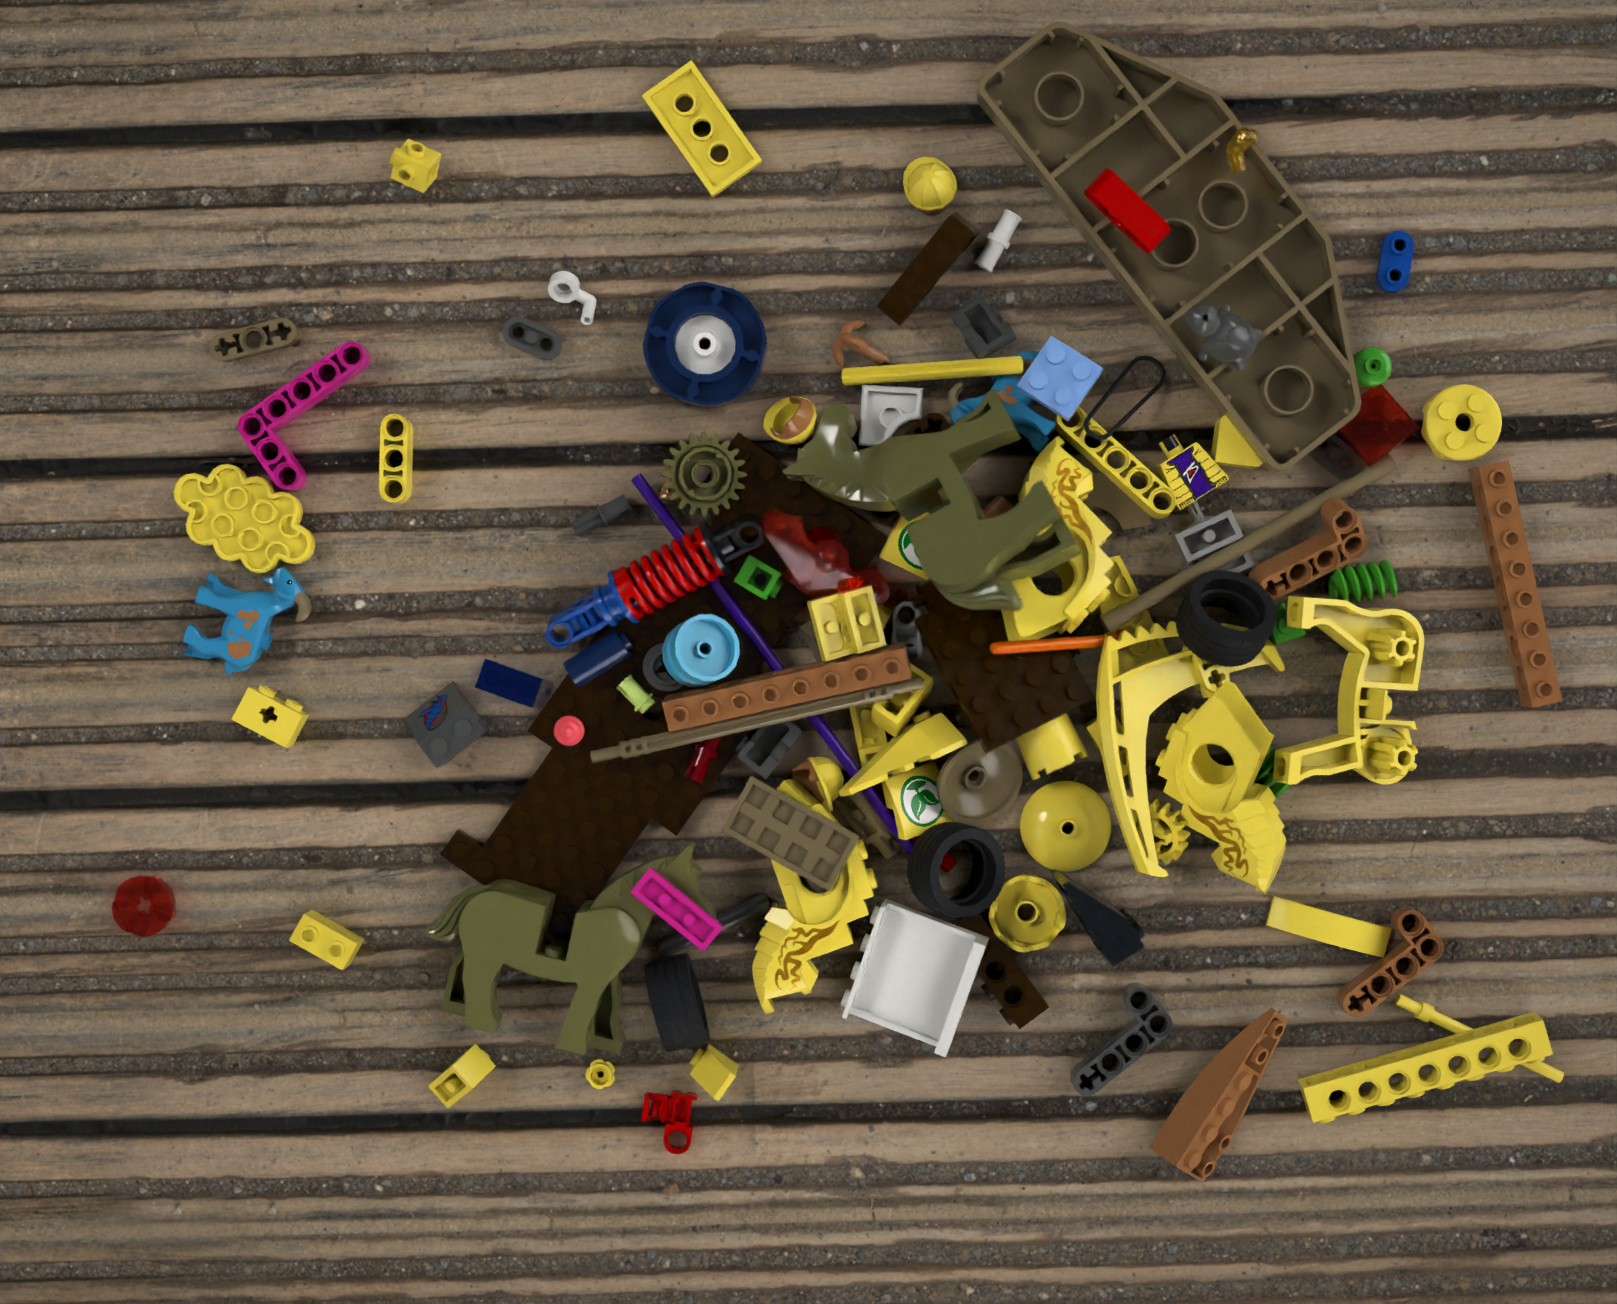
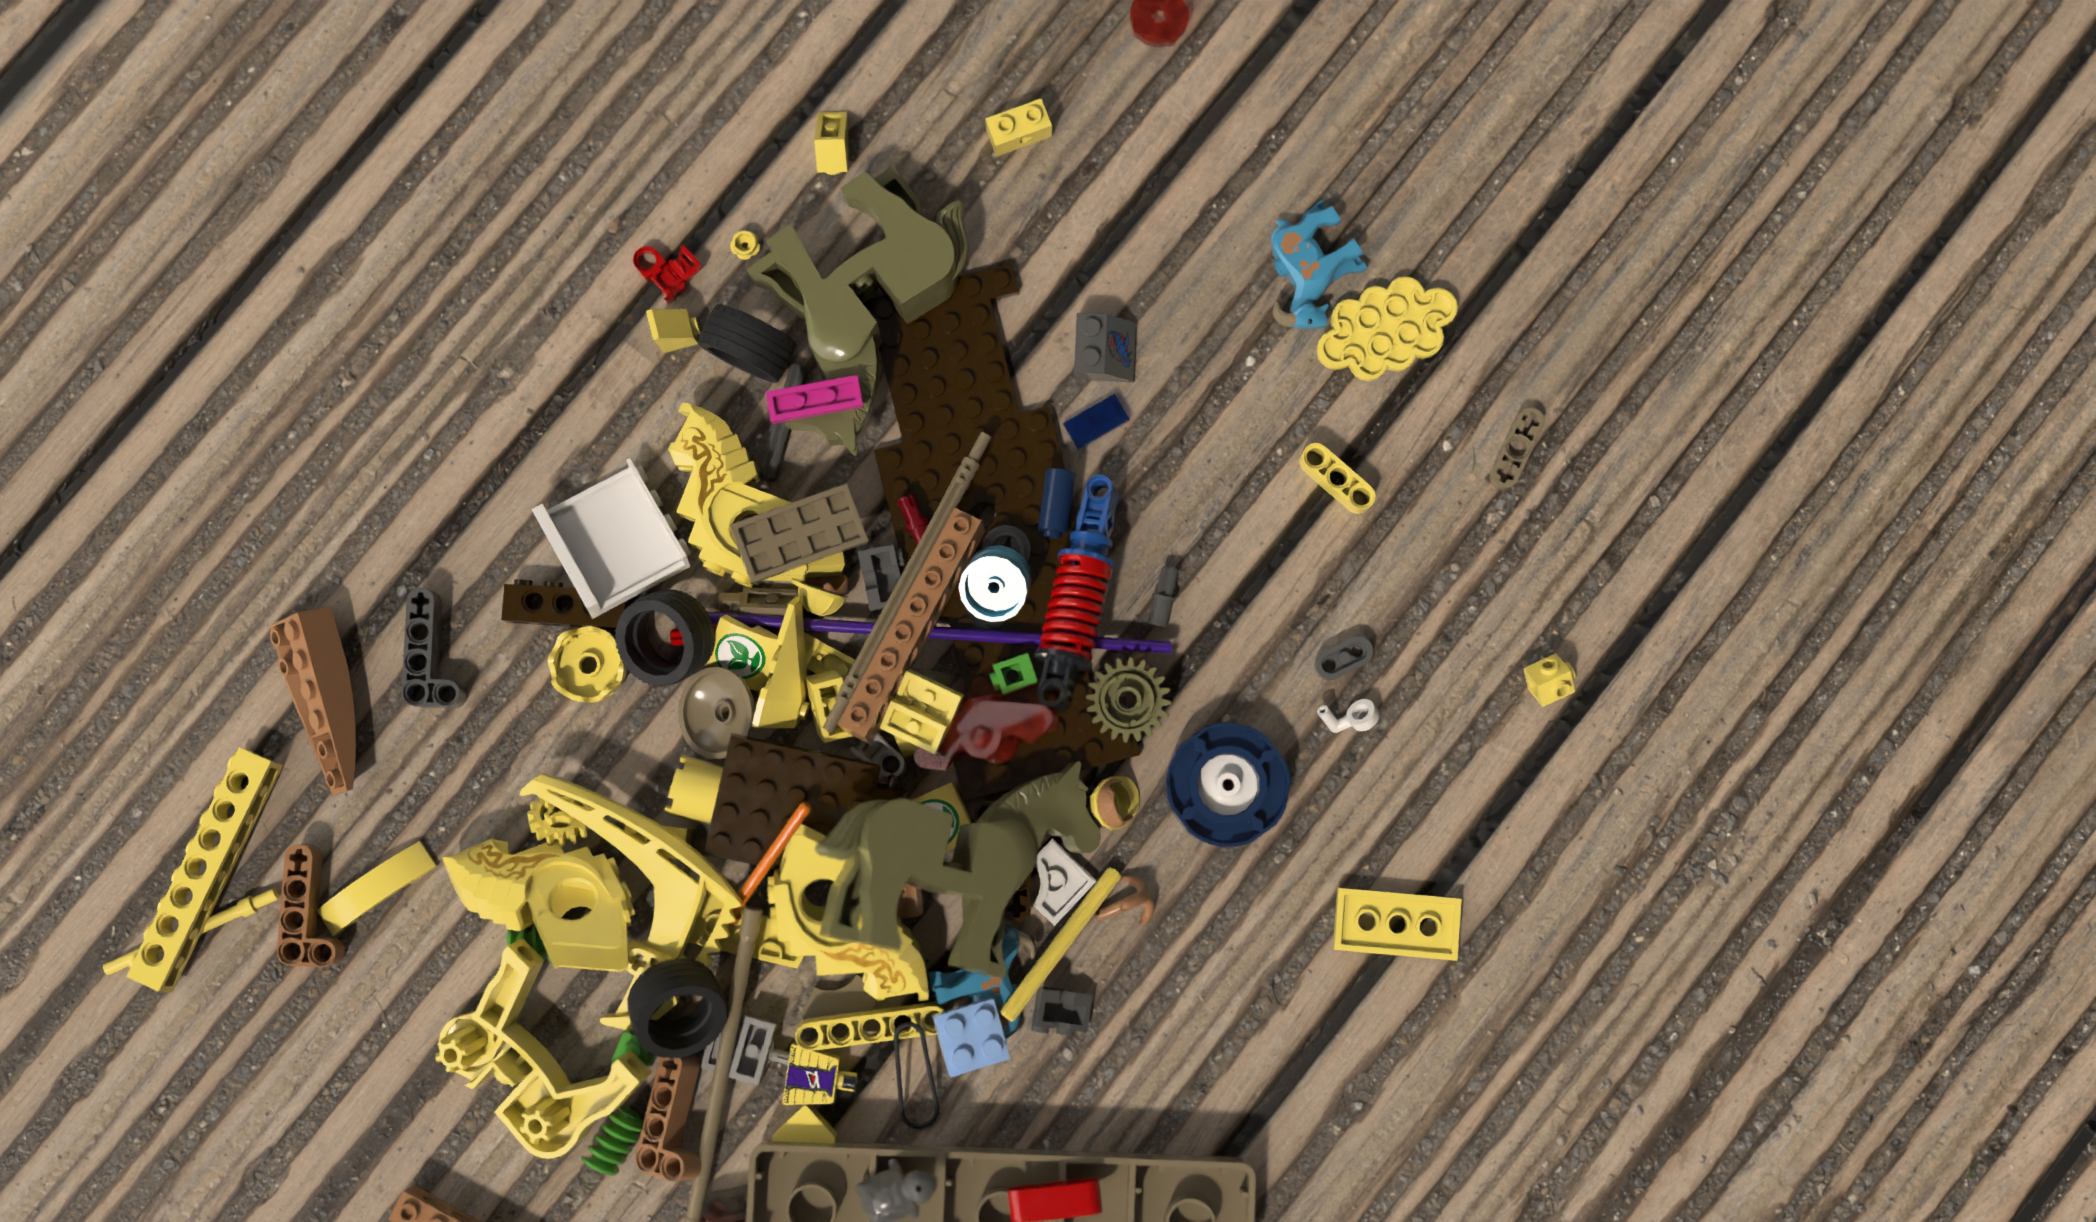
camera: 130 degrees right, 5 degrees down
light yellow brick [231,684,309,748] -> none
dark pink beam [237,341,371,491] -> none
coral plate [554,715,585,746] -> none
yellowish green pin [616,675,656,714] -> none
dark brown beam [877,212,980,326] -> none
light yellow piece [903,156,958,215] -> none
white pin [975,209,1022,273] -> none
light yellow dish [1020,780,1111,872] -> none
black slope [1050,869,1145,967] -> none

